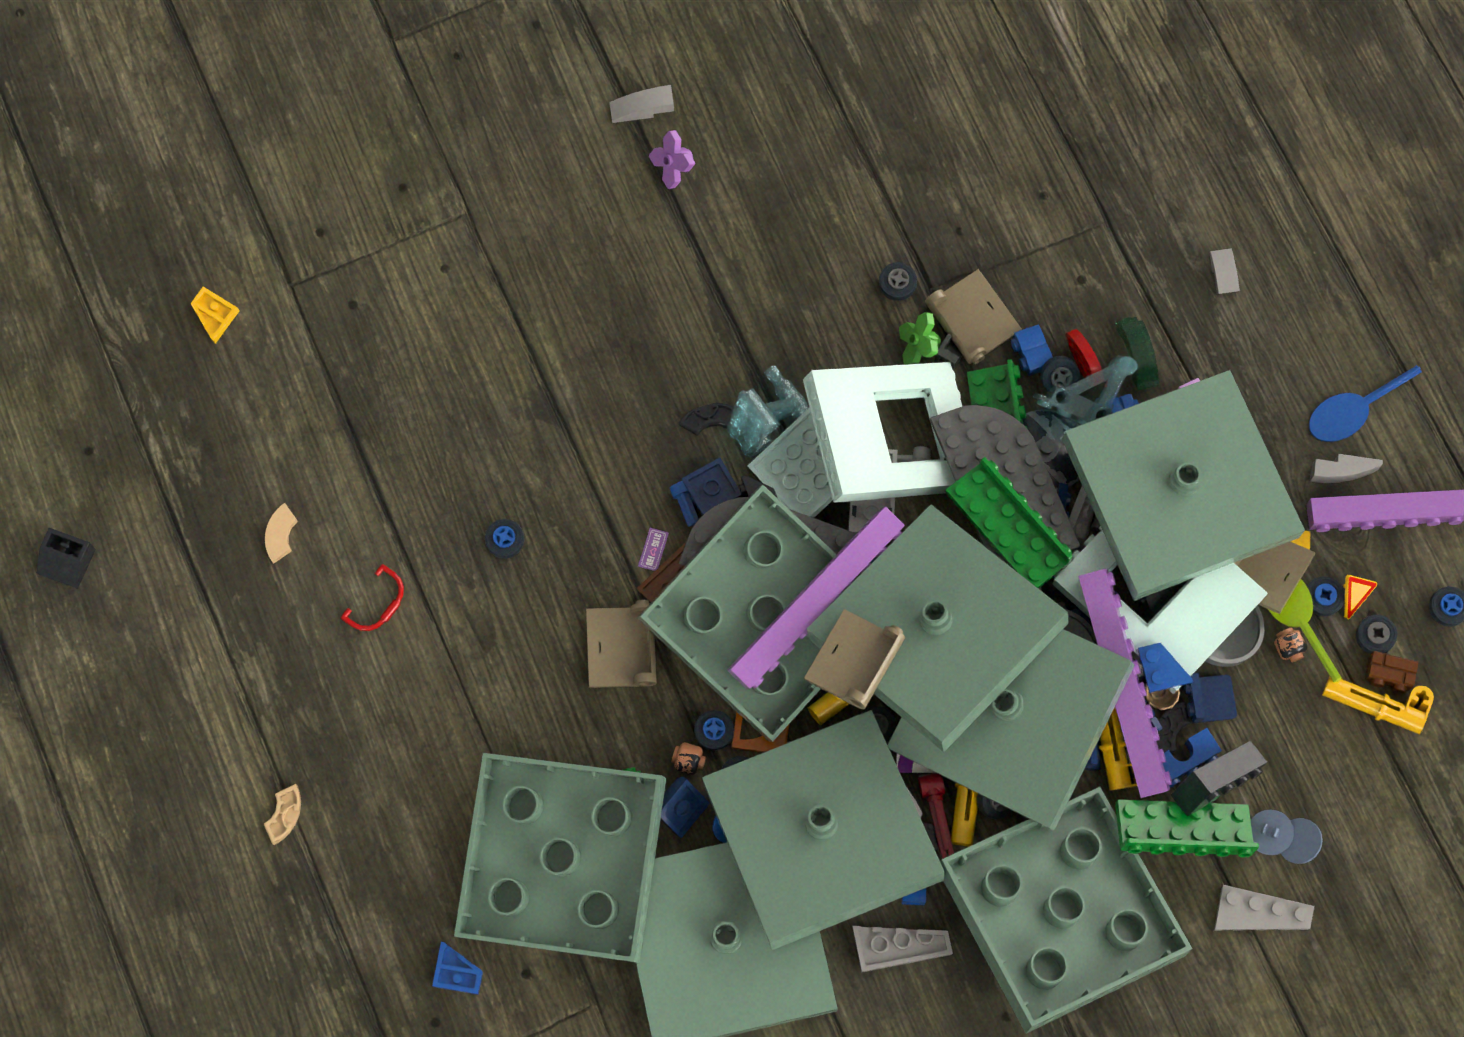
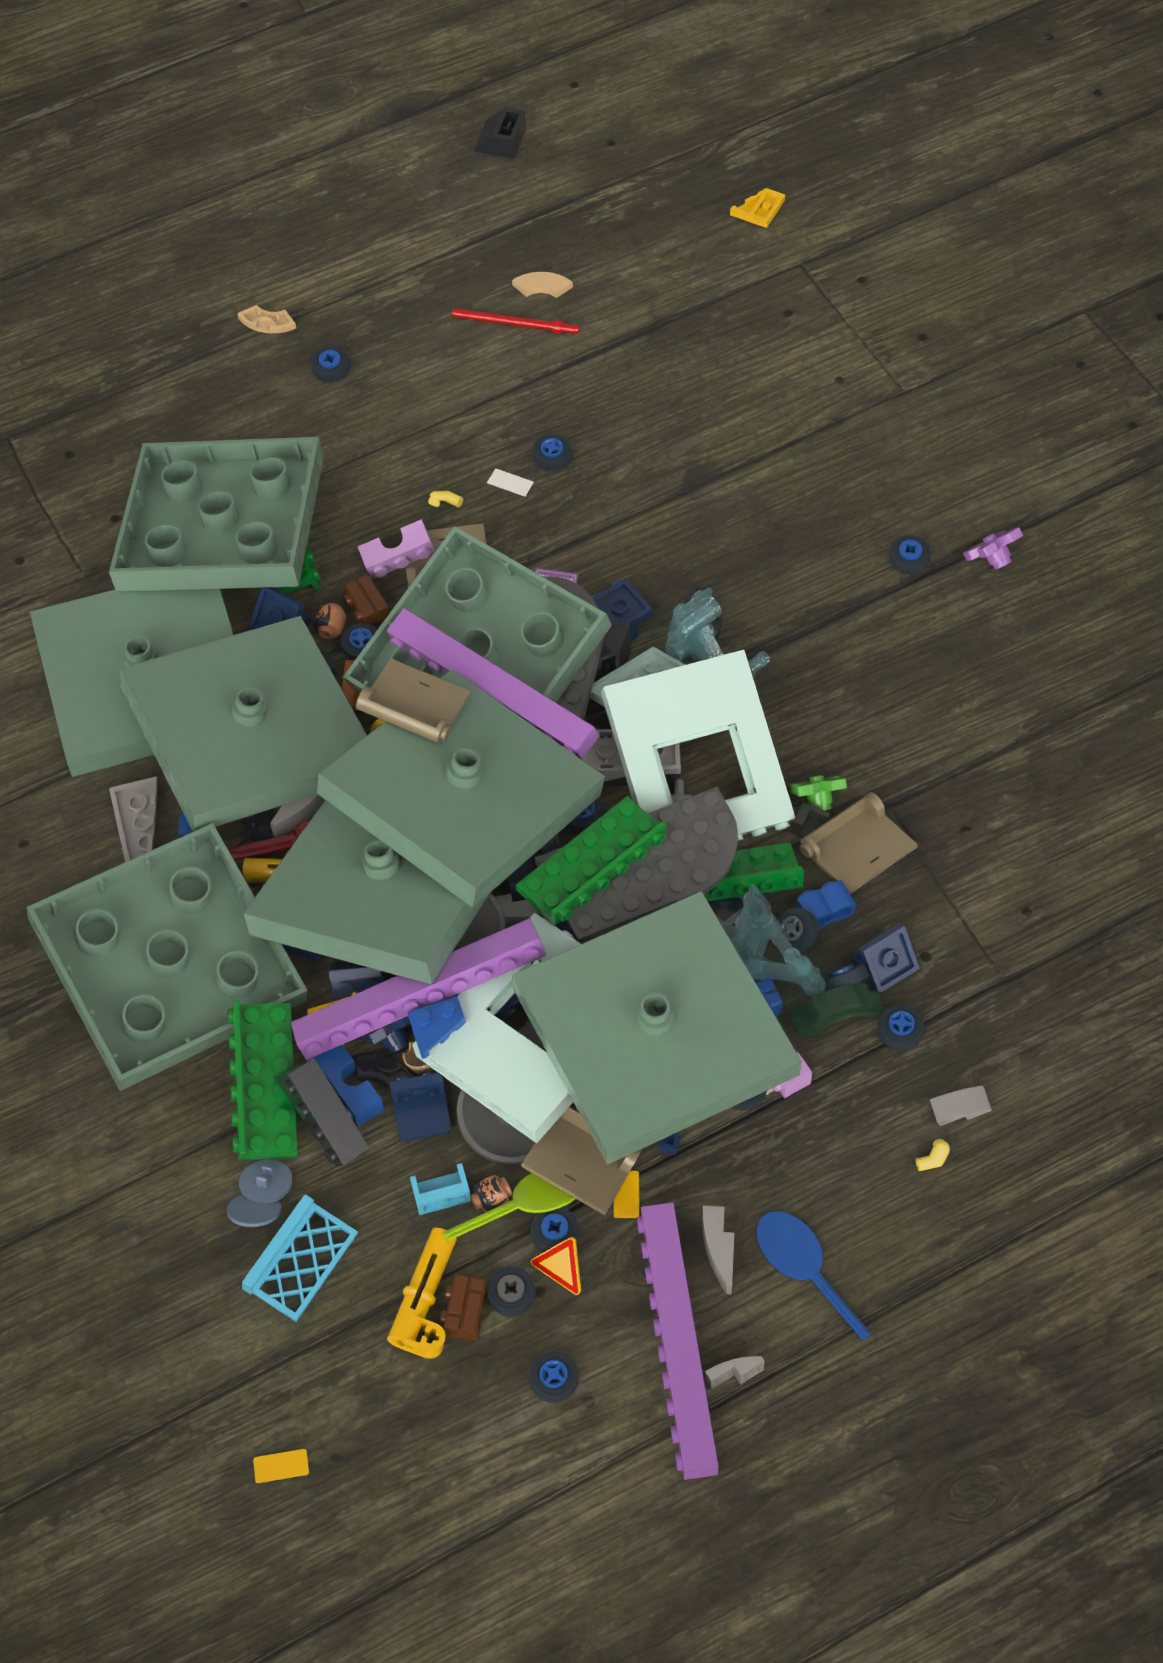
camera: 85 degrees right, 15 degrees down
red piece [341,564,404,631] -> none
blue wing [432,942,483,995] -> none
light grey slope [609,85,674,123] -> none
black wheel [879,262,917,301] -> none
red piece [1065,329,1103,387] -> none
light grey wing [1213,885,1314,931] -> none
none -> medium azure fence [242,1194,358,1322]
none -> black wheel [311,346,350,382]
none -> reddish brown brick [343,574,391,627]
none -> lavender arch [358,519,435,579]
none -> medium azure panel [410,1163,471,1215]
none -> light yellow arm [428,491,463,508]
none -> red bar [452,308,580,334]
none -> white sticker [487,469,534,496]
none -> light grey slope [705,1356,765,1389]
none -> black wheel [823,963,869,993]
none -> dark blue bracket [851,923,920,993]
none -> black wheel [877,1004,925,1050]
none -> black wheel [889,535,931,574]
none -> light yellow arm [916,1139,950,1171]

